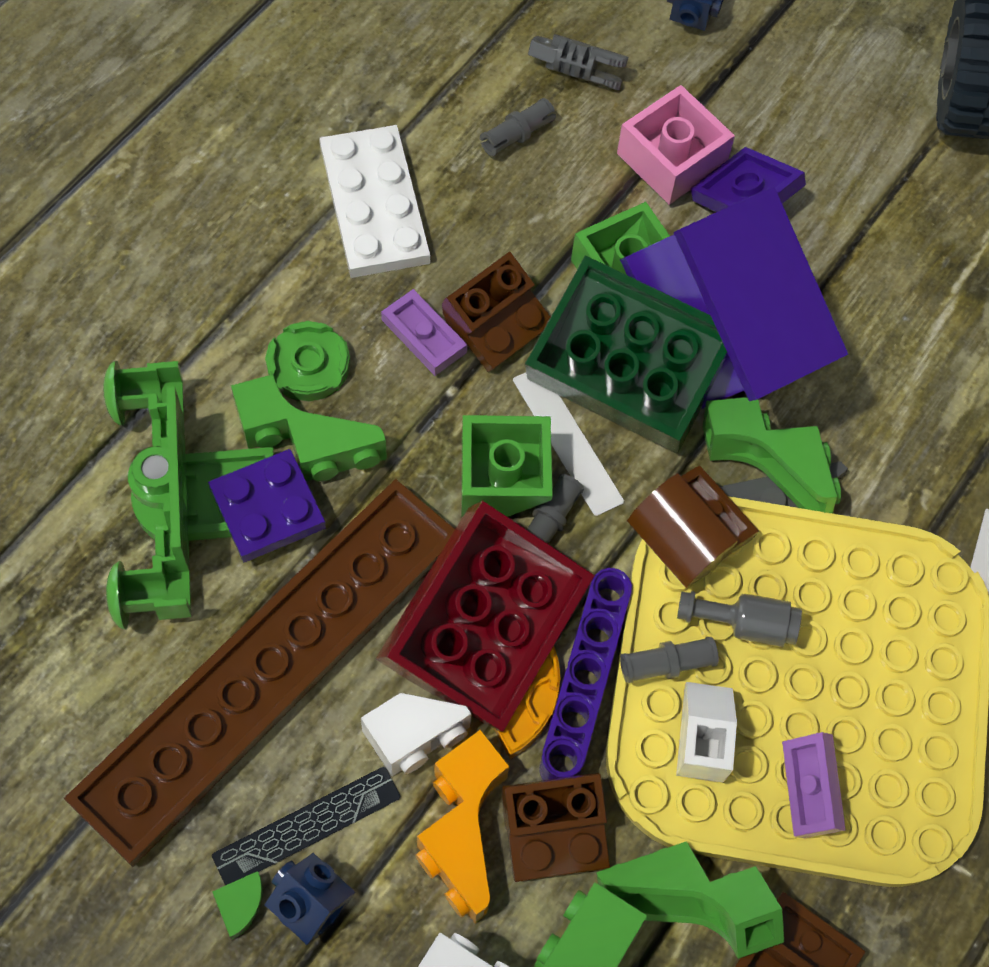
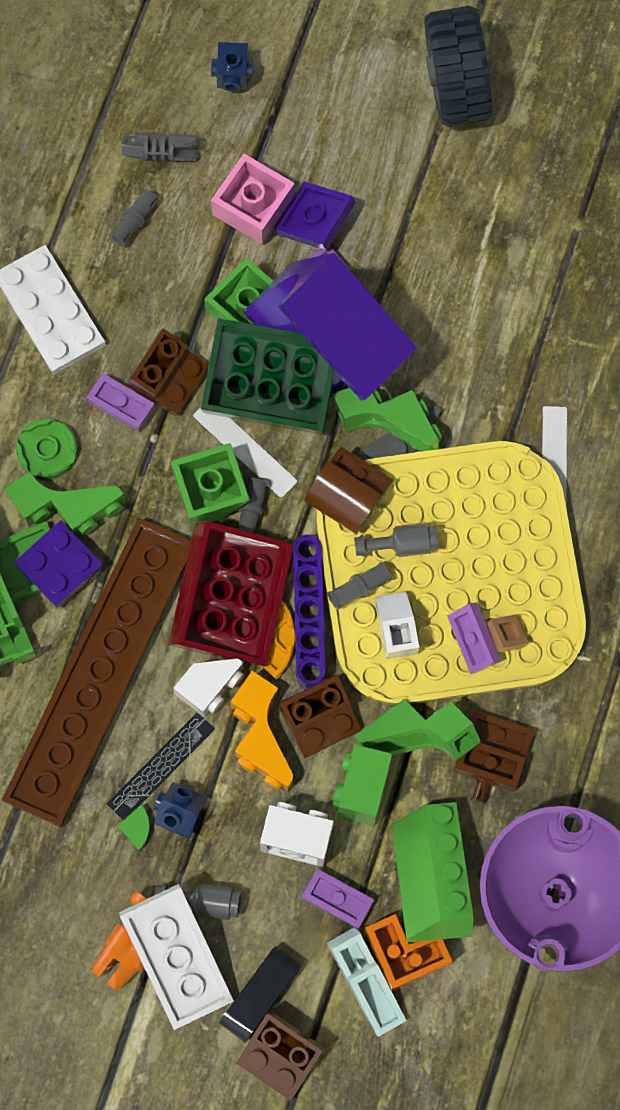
camera: 15 degrees left, 10 degrees up
none -> medium nougat plate [486,615,528,653]

